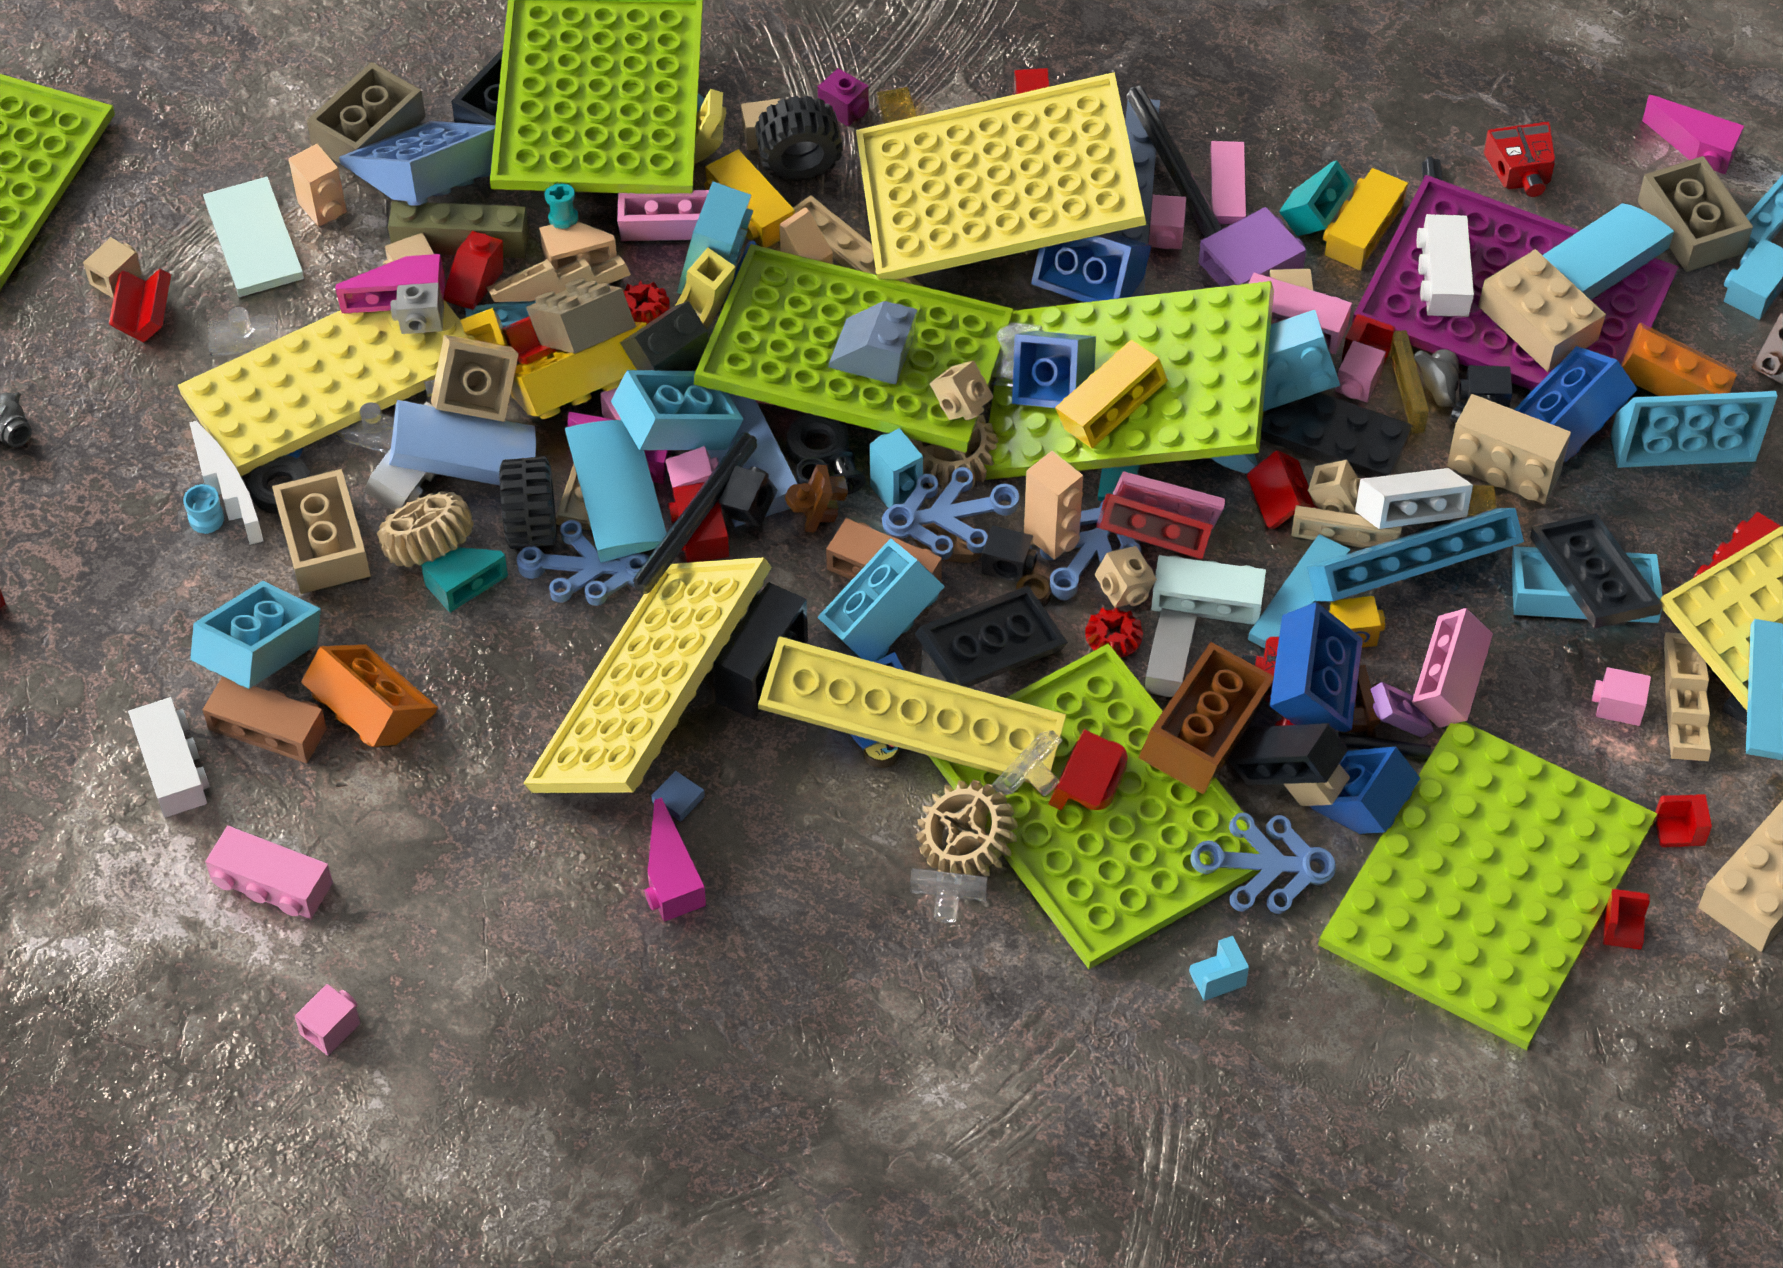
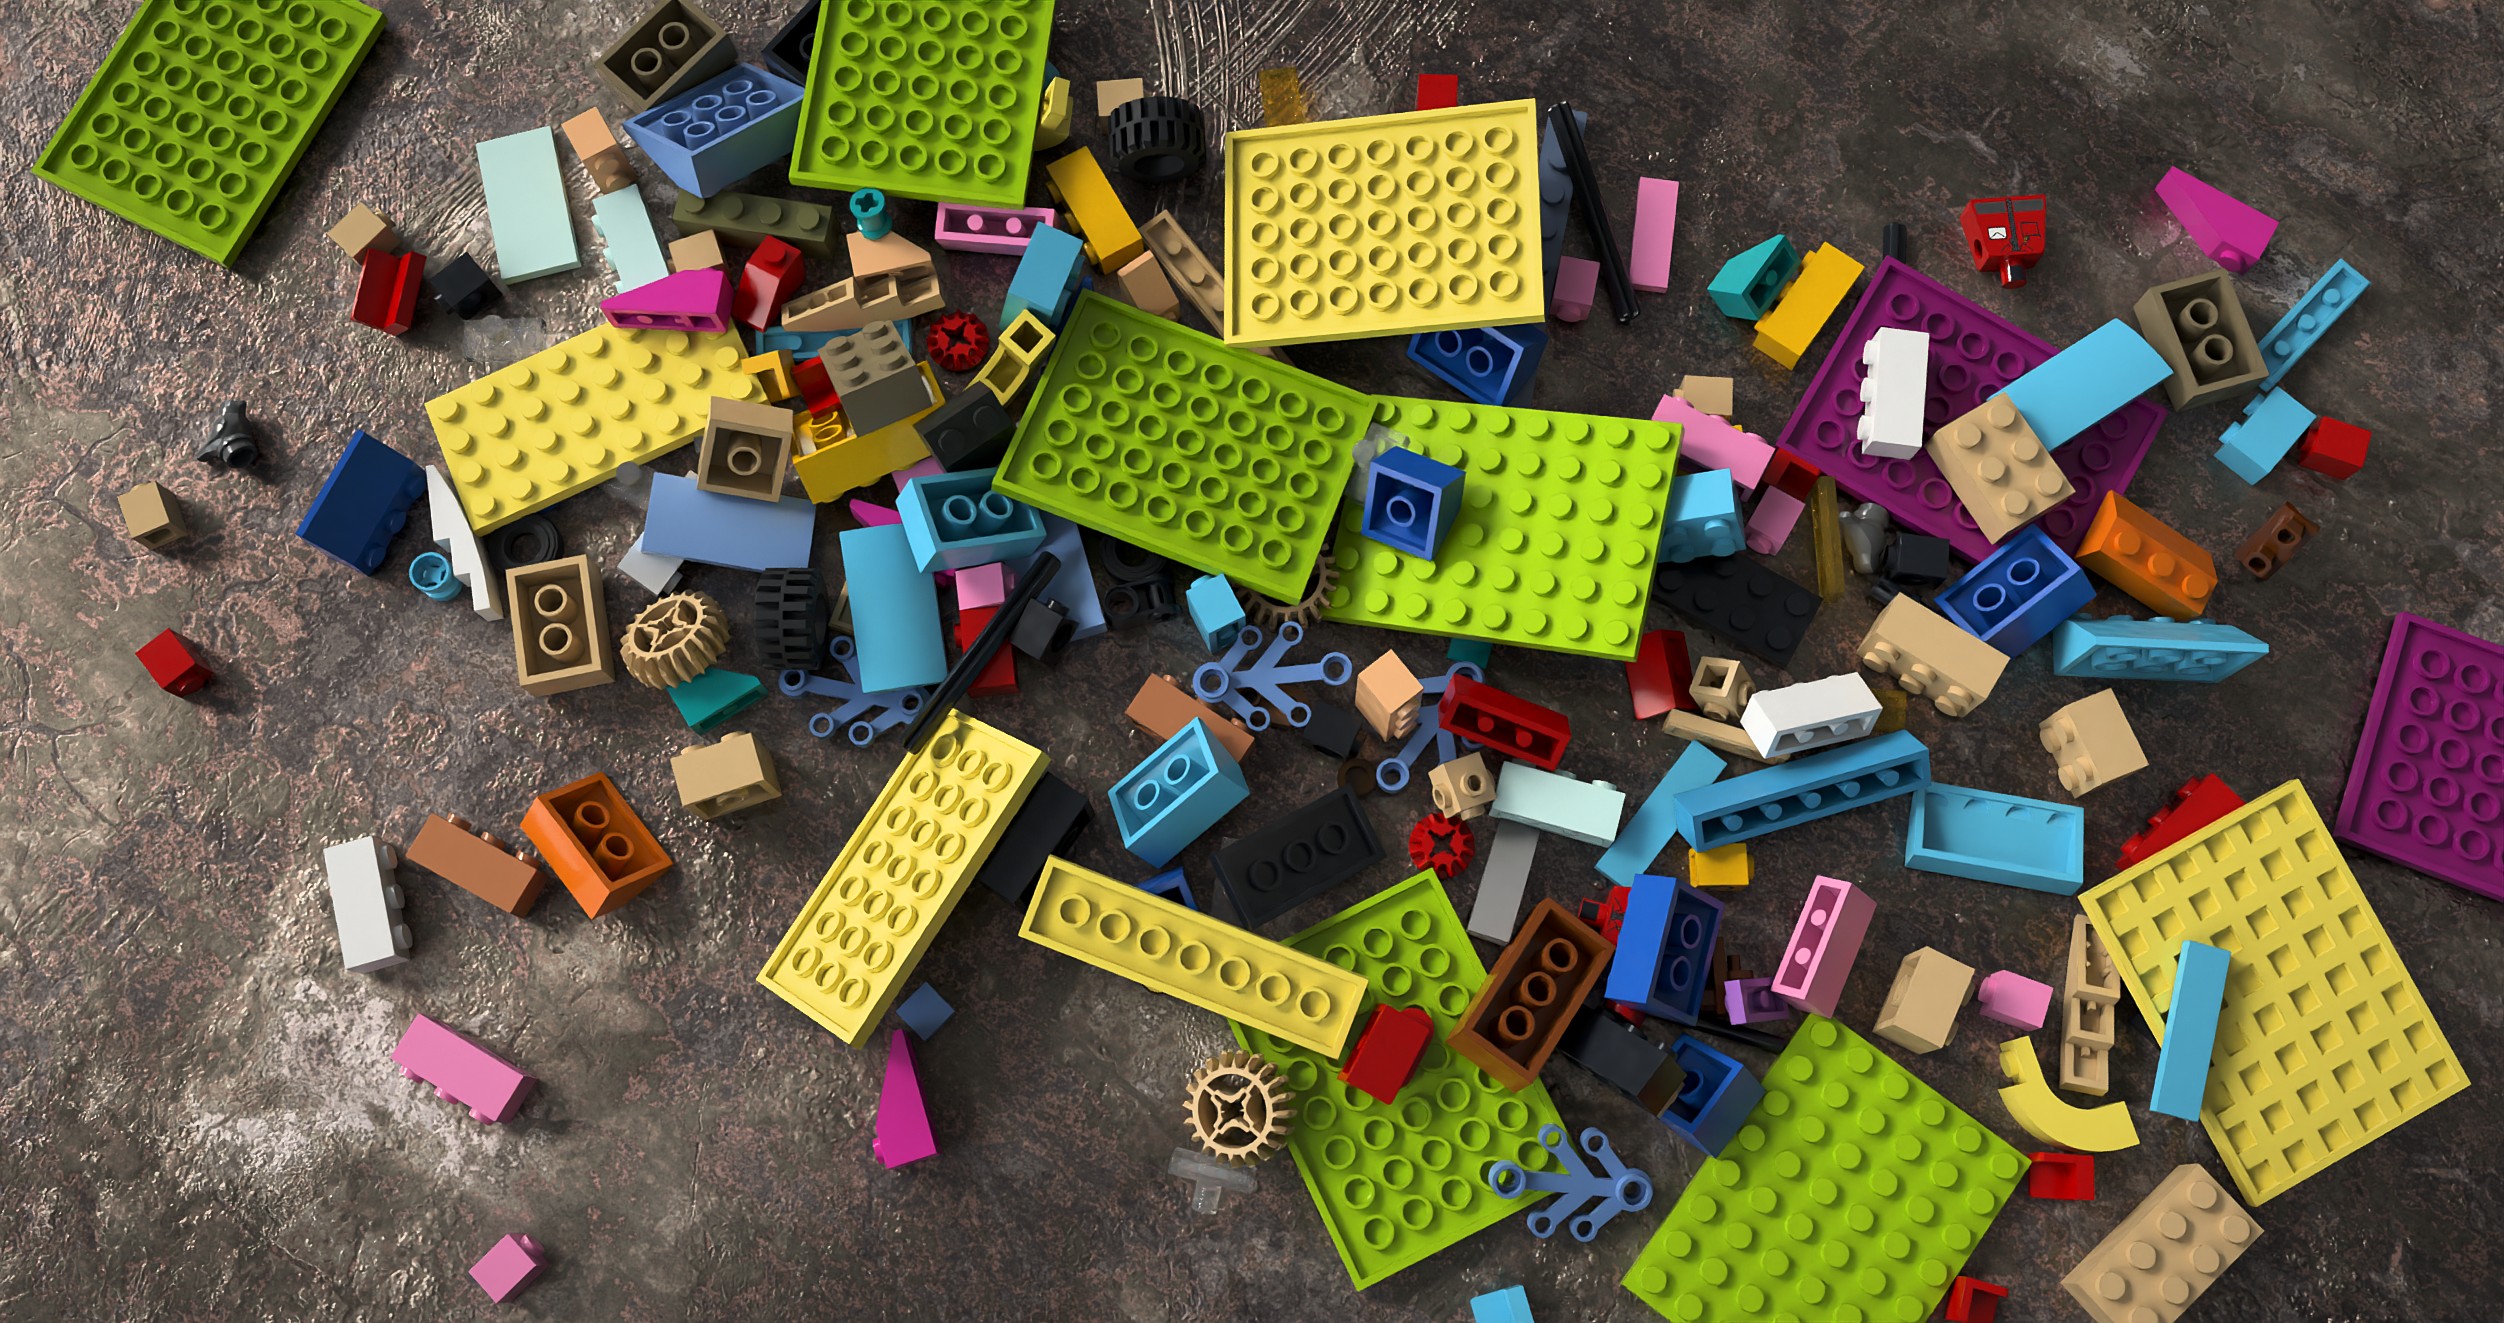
camera: 10 degrees right, 20 degrees up
medium azure brick [190,581,321,689] -> none
light grey brick [391,283,444,334] -> none
reddish brown hips [785,465,848,532] -> none
magenta brick [817,68,869,127] -> none
sand blue slope [828,301,918,385] -> none
tan brick [929,360,993,420] -> none
clear tile [992,730,1063,796] -> none
yellow brick [1055,340,1168,449] -> none
bright pink tile [1113,471,1225,529] -> none
medium lavender brick [1198,207,1306,287] -> none
black plate [1530,513,1662,629] -> none
none -> blue slope [295,429,427,577]
none -> black brick [429,252,502,322]
none -> light aqua brick [592,184,671,295]
none -> tan brick [670,731,782,821]
none -> tan brick [1872,946,1975,1055]
none -> light yellow arch [1998,1036,2140,1153]
none -> tan brick [2038,688,2149,799]

